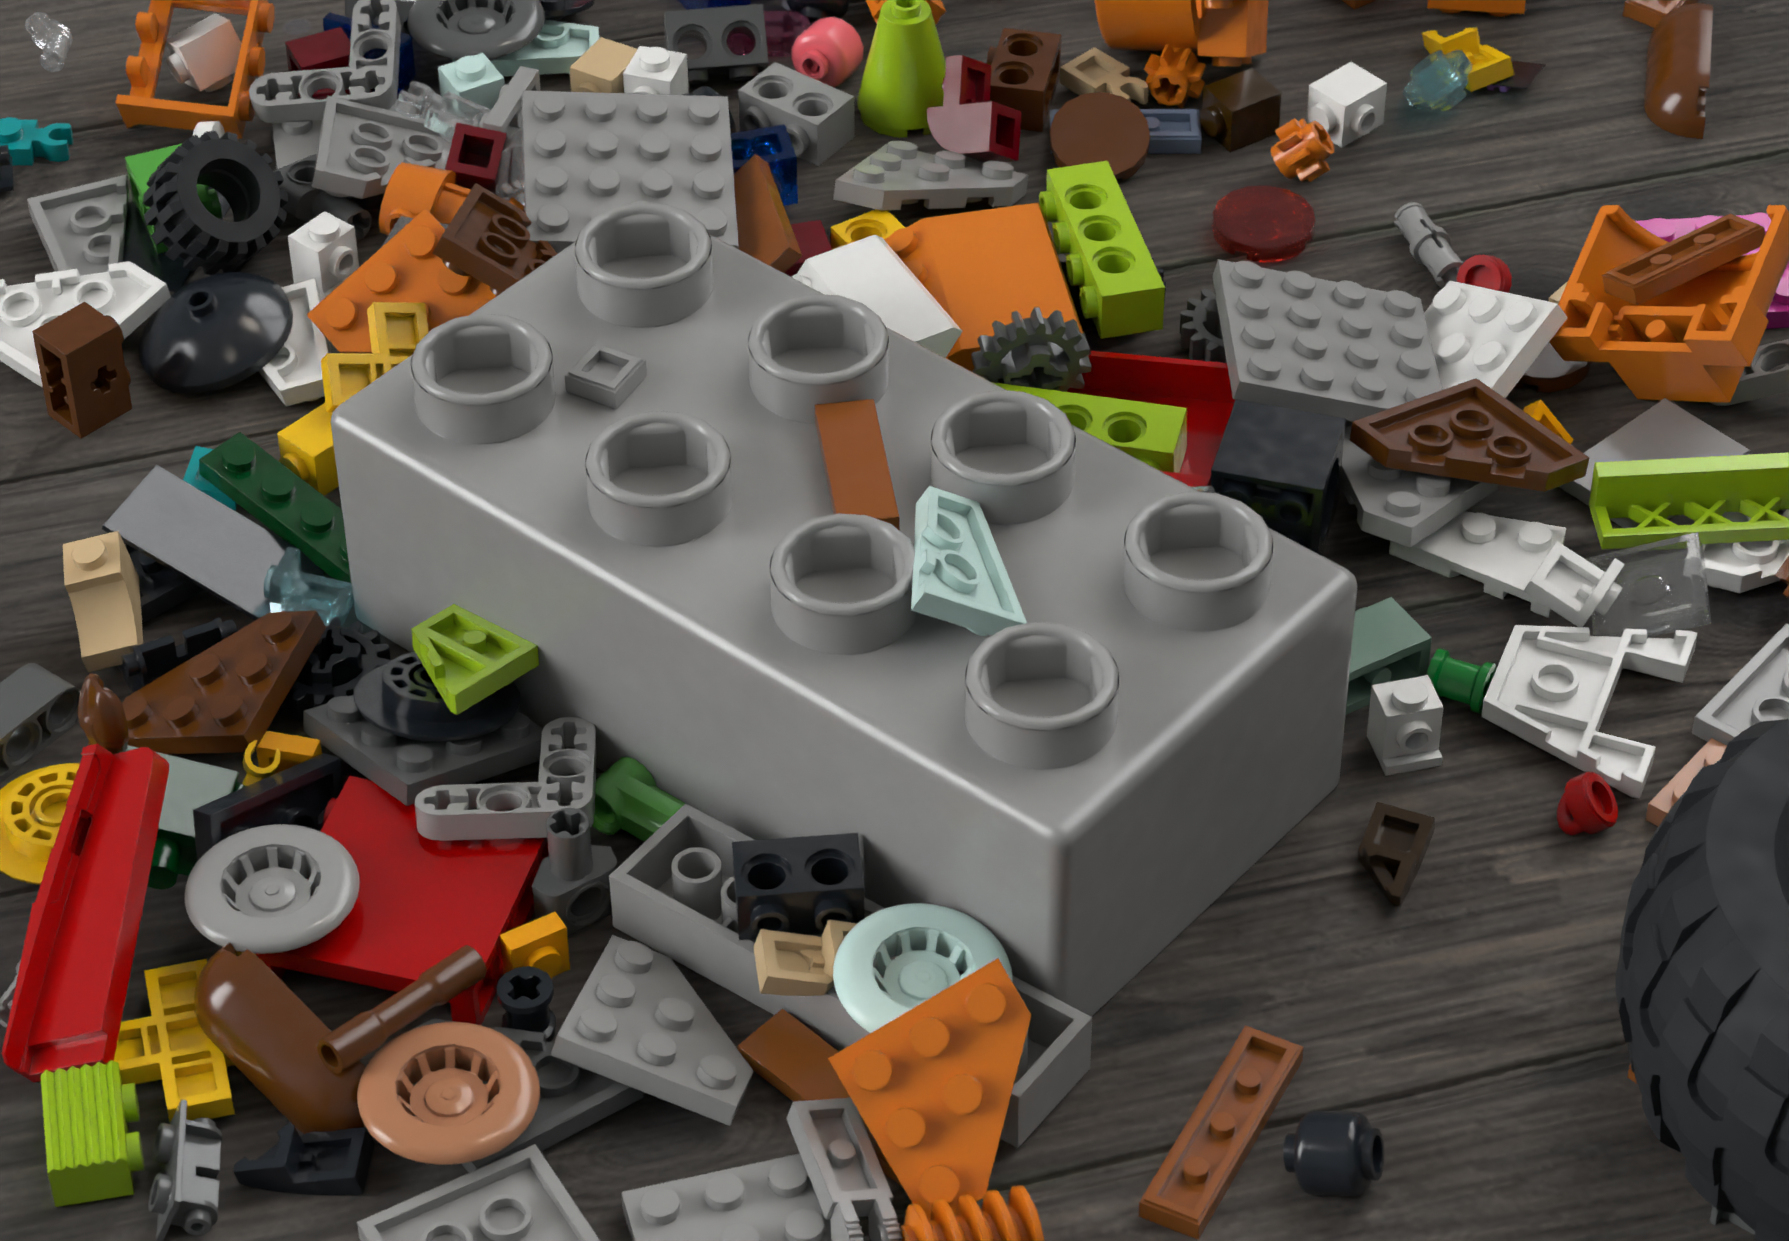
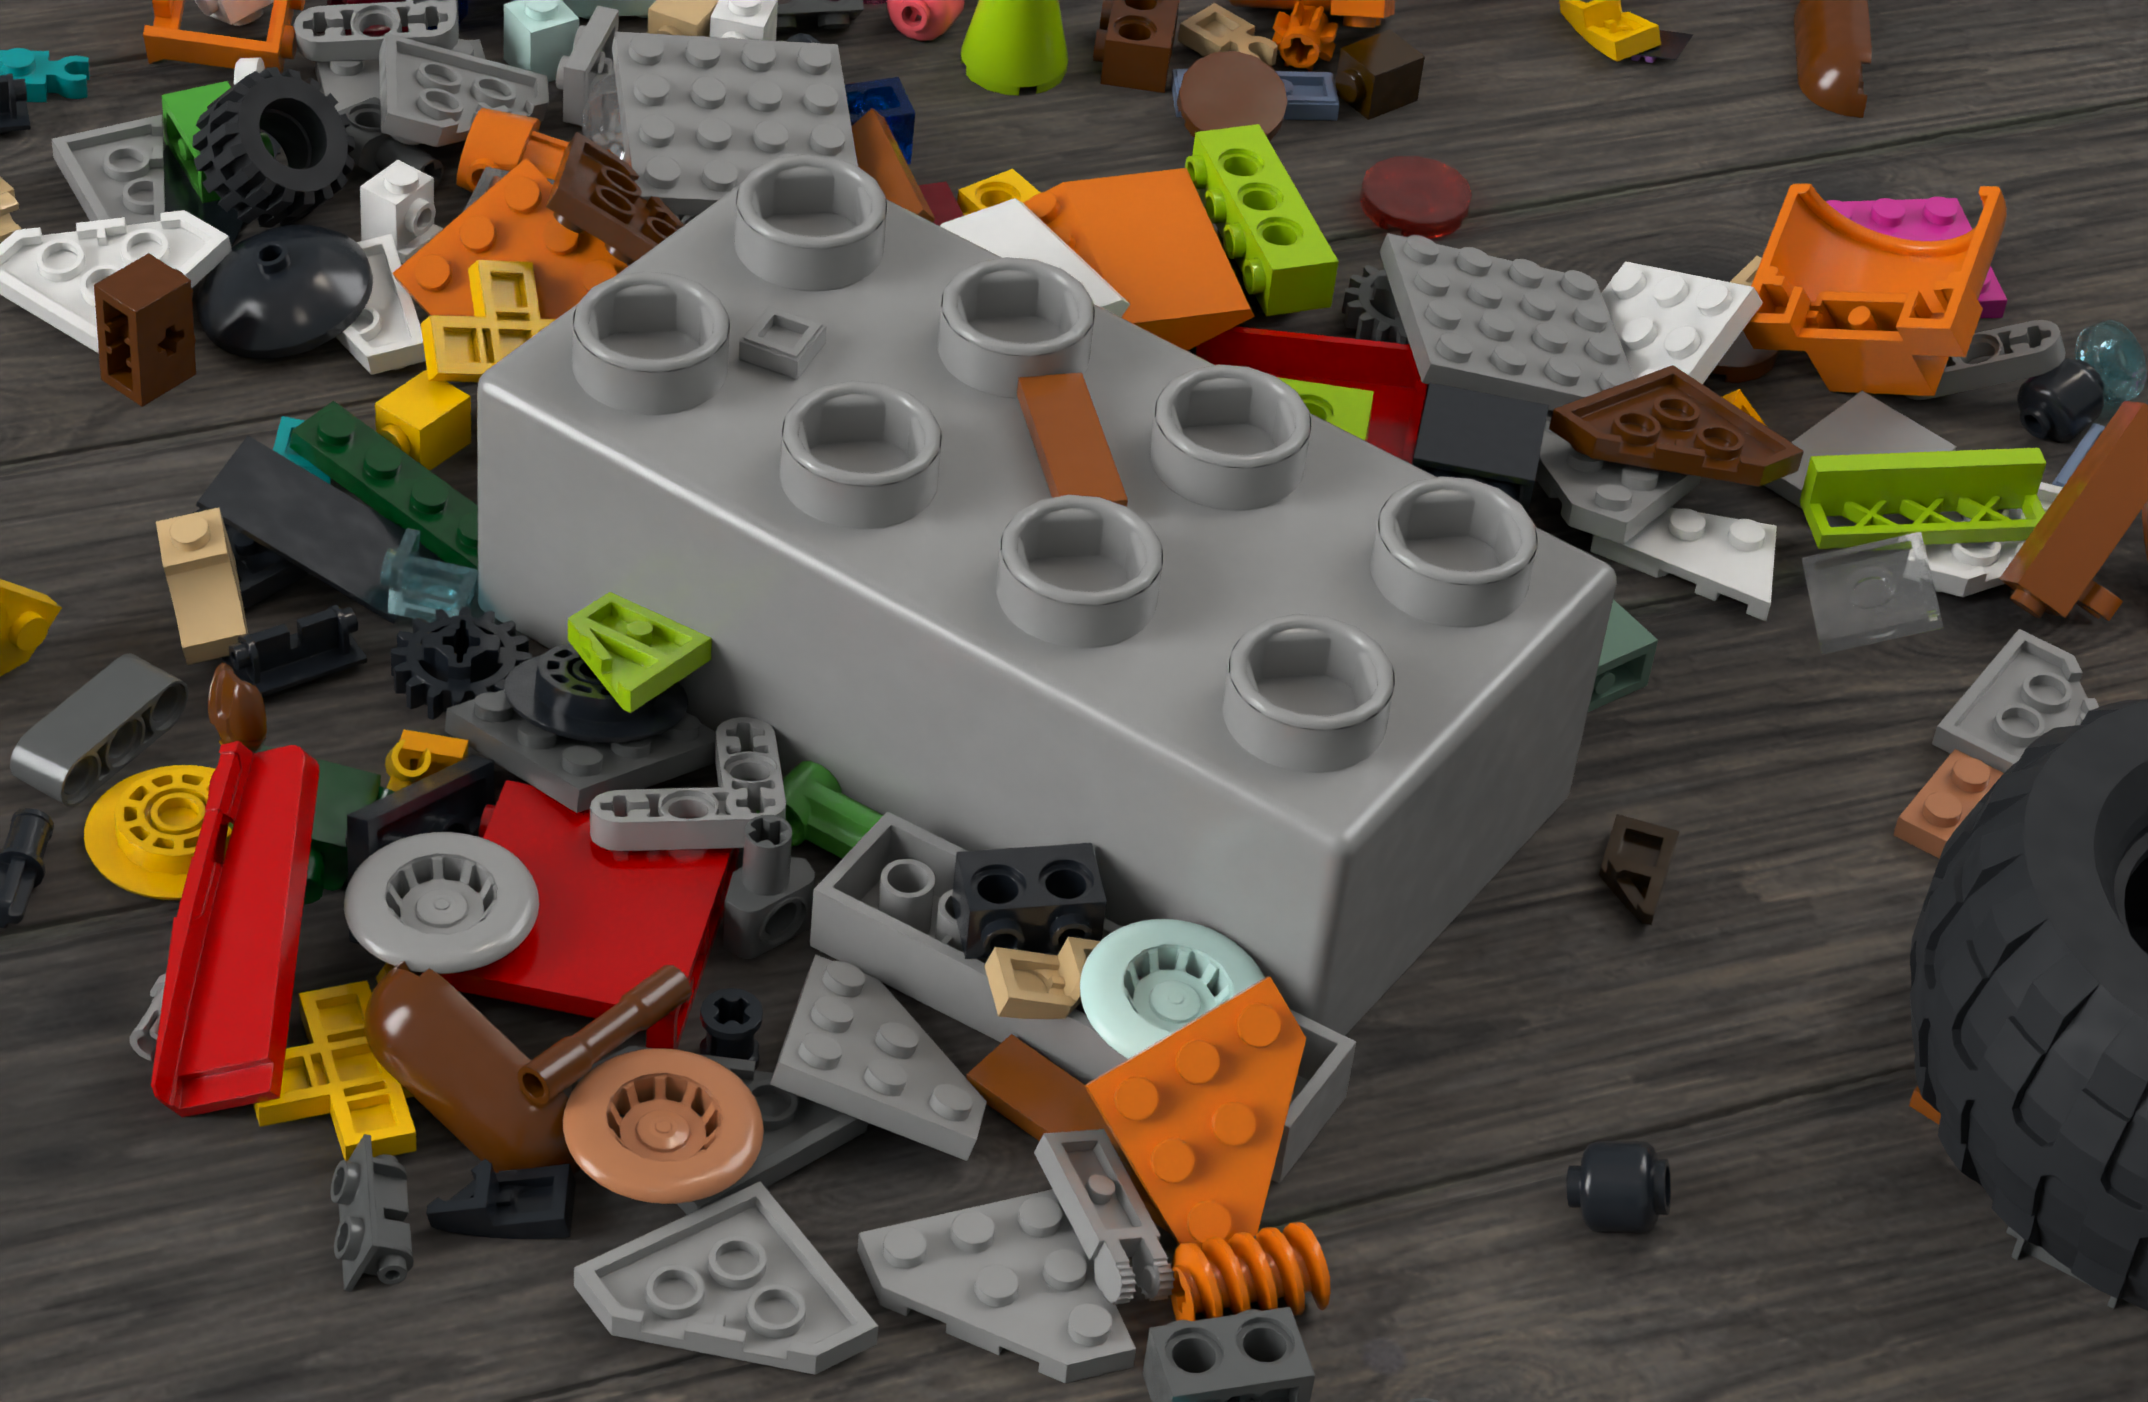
camera: 10 degrees left, 0 degrees up
lime brick [41,1060,144,1207] -> none
reddish brown plate [122,610,326,754] -> none
clear plate [396,81,491,143] -> none
dark red brick [445,123,510,196] -> none
light orange plate [500,912,570,979] -> none
light grey brick [738,62,855,166] -> none
light grey plate [833,141,1029,210] -> none
light aqua wing [911,486,1027,636] -> none
brick [927,55,1021,162] -> none
dark grey gear [971,307,1092,392] -> none
dark orange tile [1138,1025,1304,1240] -> none
orange gear [1271,118,1334,182] -> none
white brick [1306,62,1387,148] -> none
white brick [1367,675,1444,776] -> none
light grey pin [1394,202,1463,289] -> none
clear light blue plate [1403,50,1473,111] -> none
green bush [1426,648,1496,714] -> none
red tile [1456,255,1512,293] -> none
white wing [1482,625,1698,799] -> none
white bracket [1523,541,1625,627] -> none
red tile [1557,771,1618,835] -> none
dark orange tile [1602,214,1765,305] -> none

